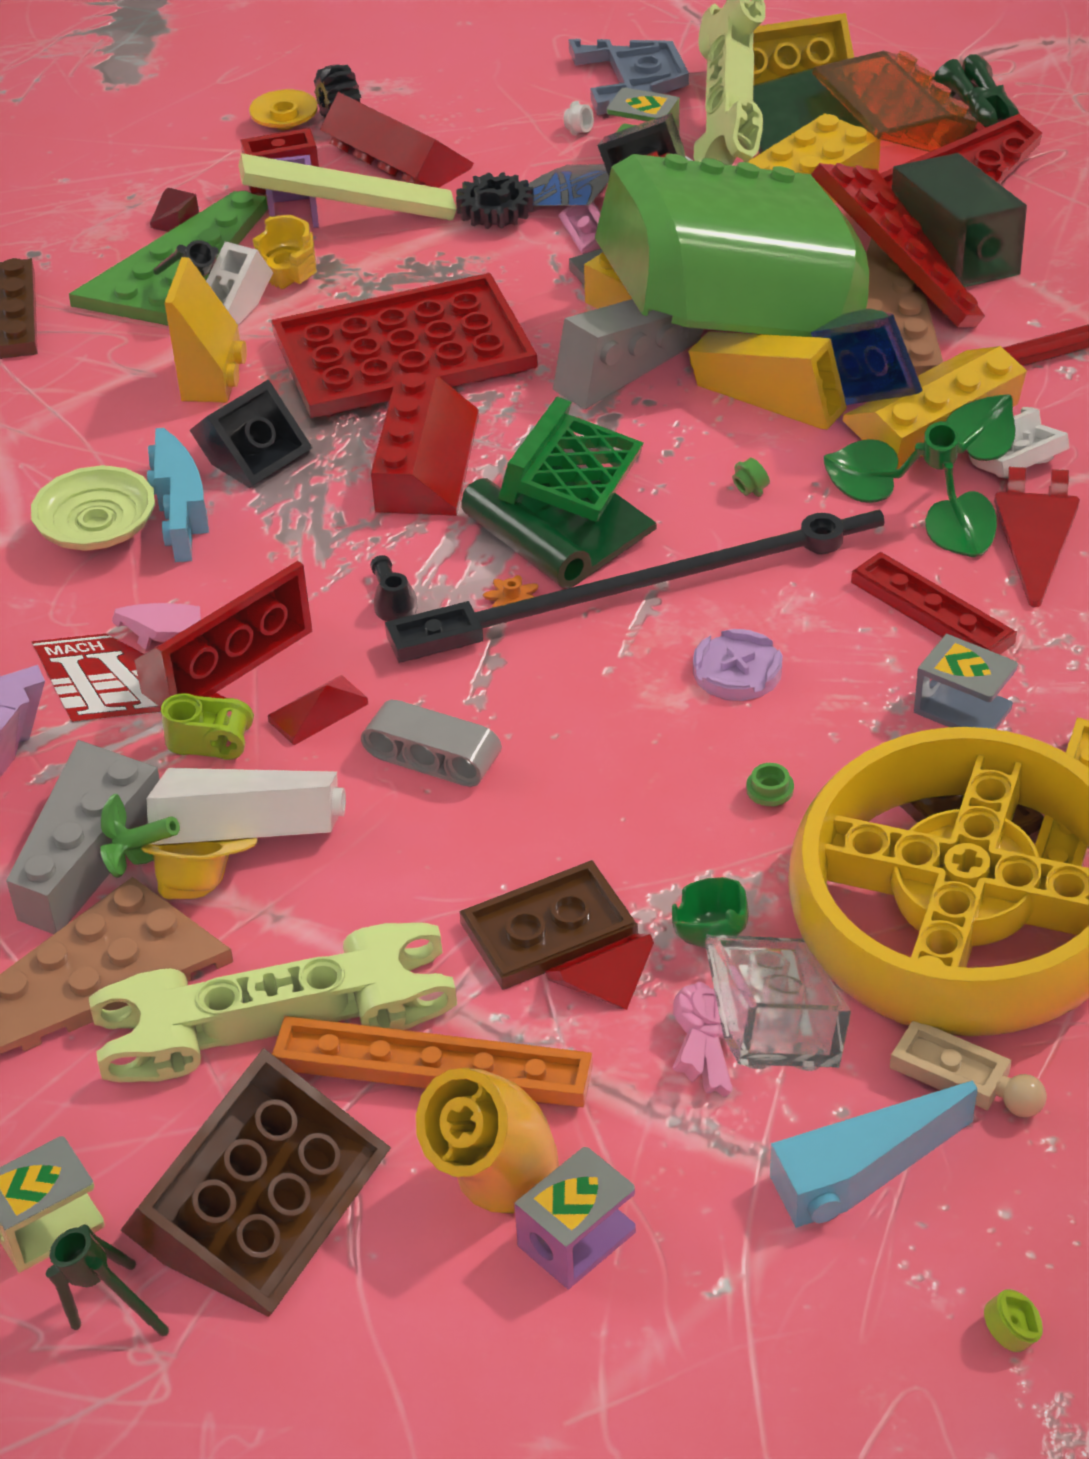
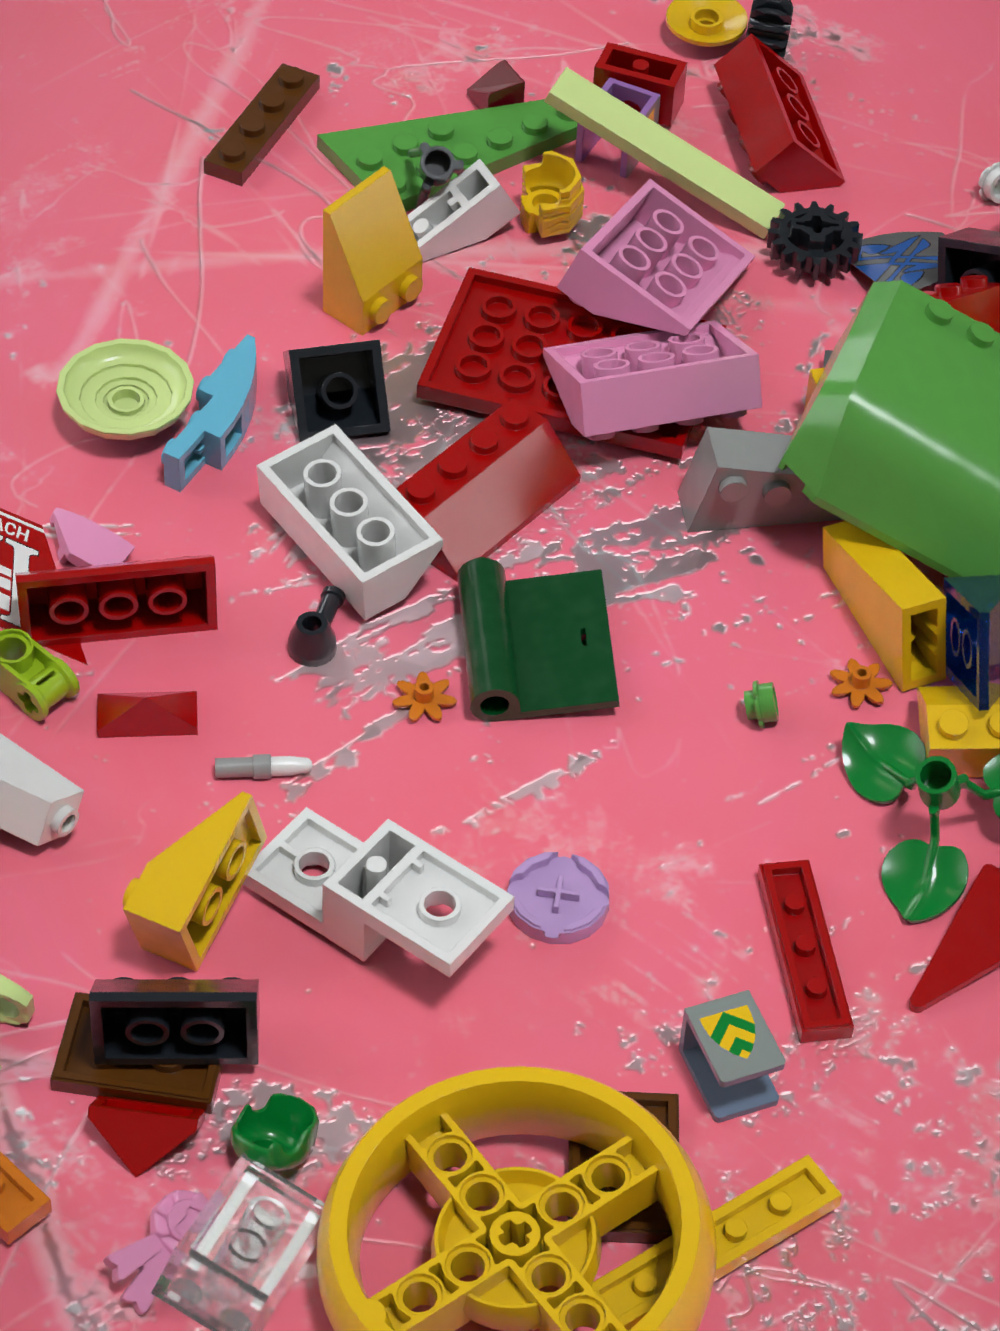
camera: 30 degrees right, 5 degrees up
light grey beam [361,699,502,787] -> none
black bar [385,510,885,663] -> none
green fence [498,397,644,522] -> none
bright green plate [746,763,794,806] -> none
none -> black slope [89,977,260,1064]
none -> yellow slope [122,791,267,971]
none -> light grey piece [215,754,313,780]
none -> white bracket [243,807,515,978]
none -> white slope [256,424,443,620]
none -> bright pink slope [543,320,762,440]
none -> bright pink slope [557,179,755,336]
none -> orange plant [830,658,893,708]

